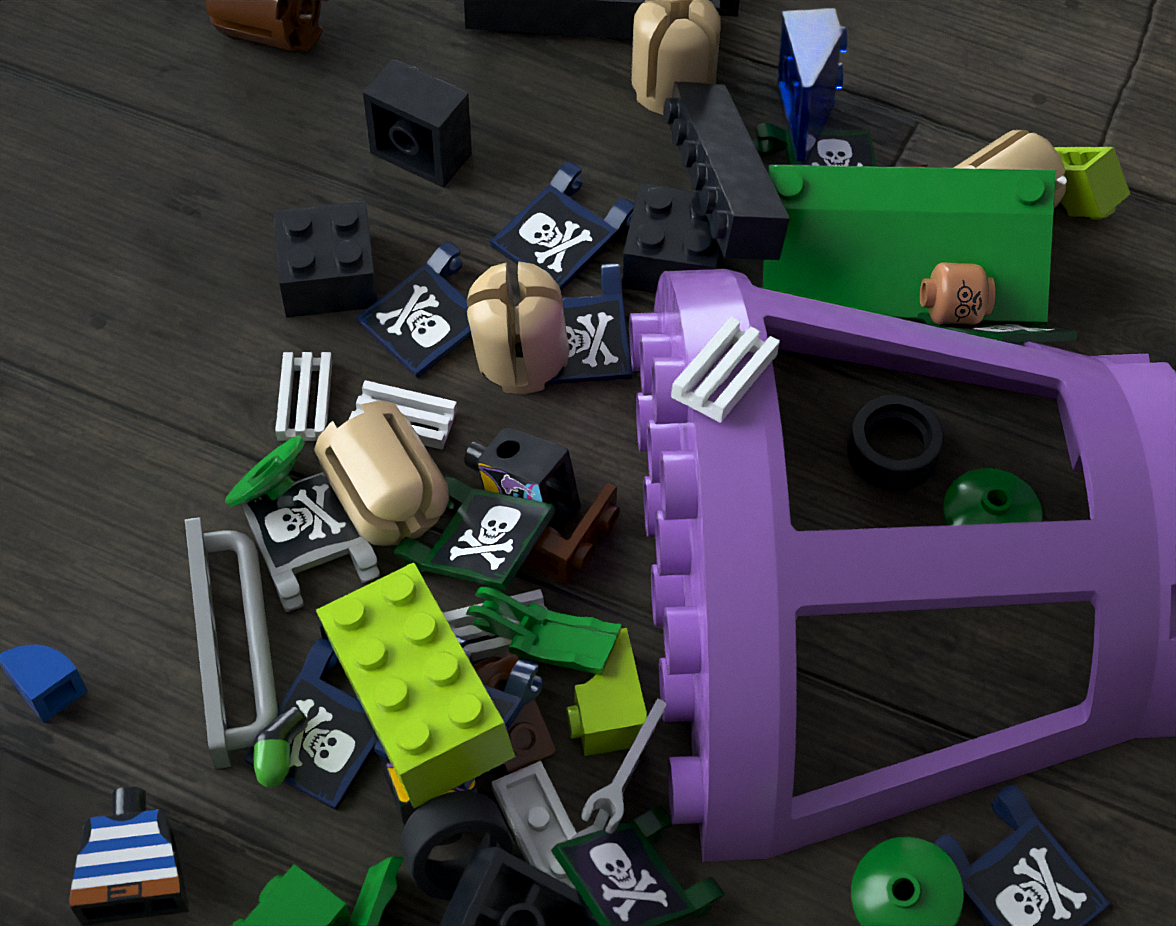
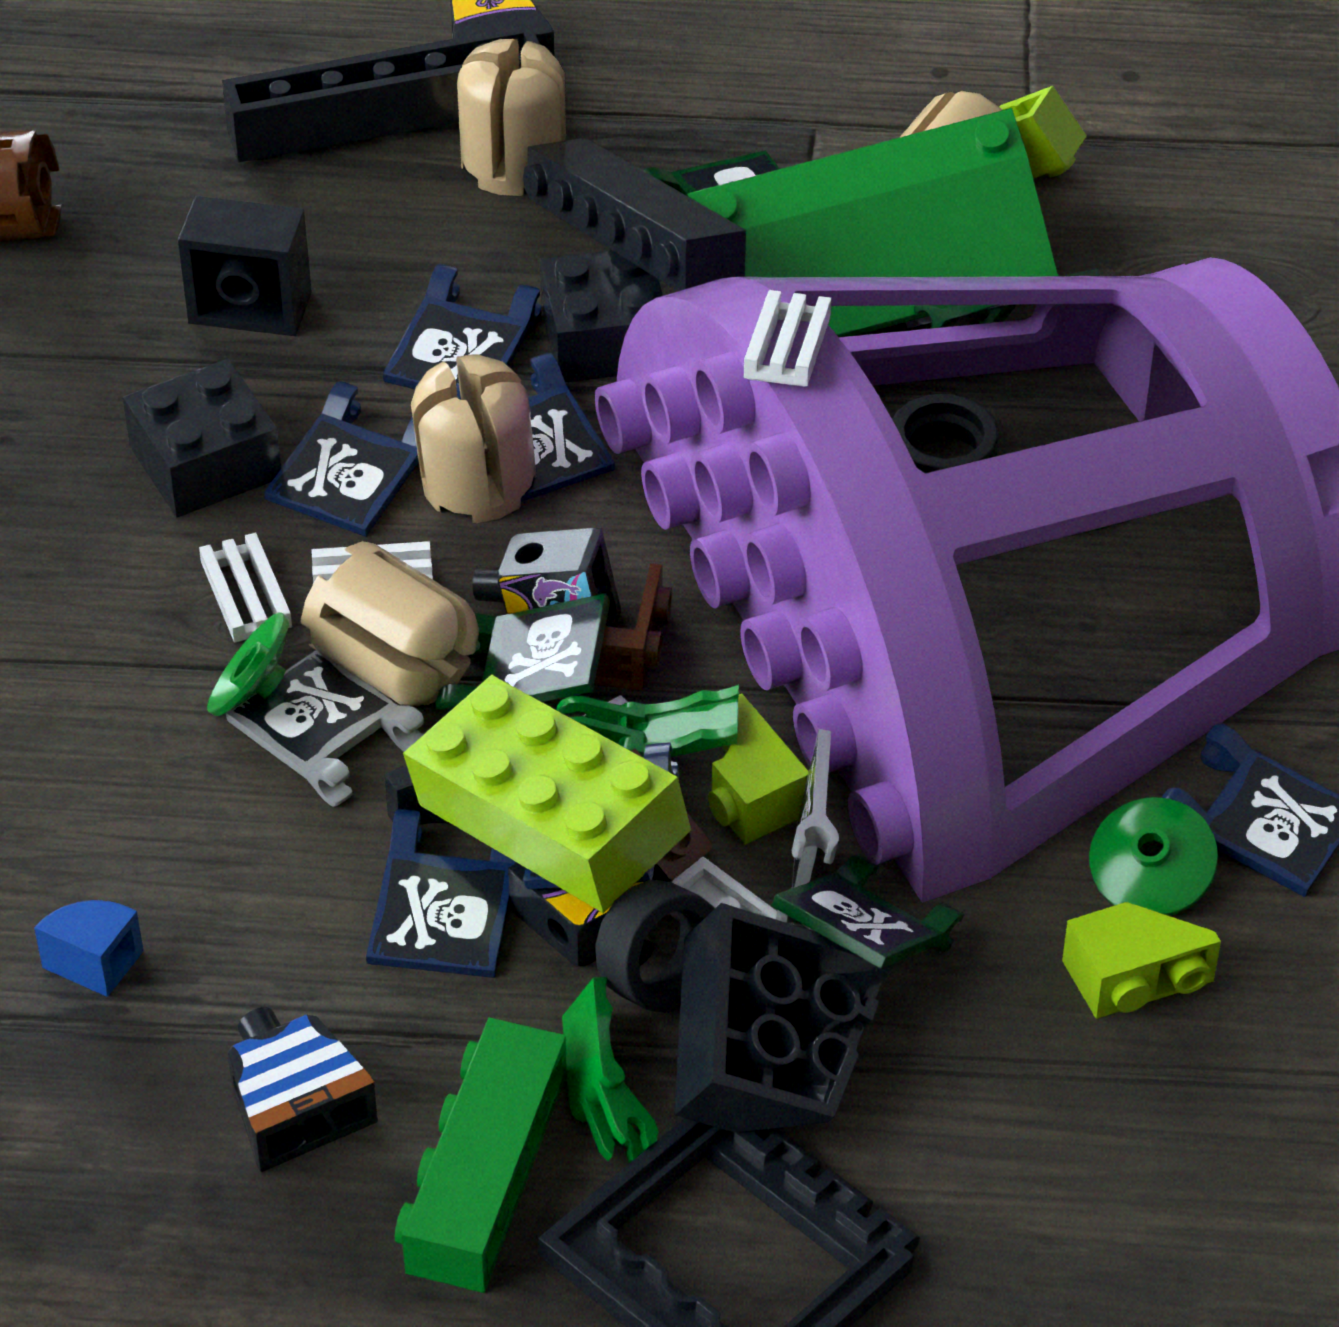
camera: 20 degrees left, 10 degrees down
light grey piece [185,517,278,769] -> none
arm [254,706,308,788] -> none
clear blue slope [777,8,847,161] -> none
nougat head [920,262,995,326] -> none

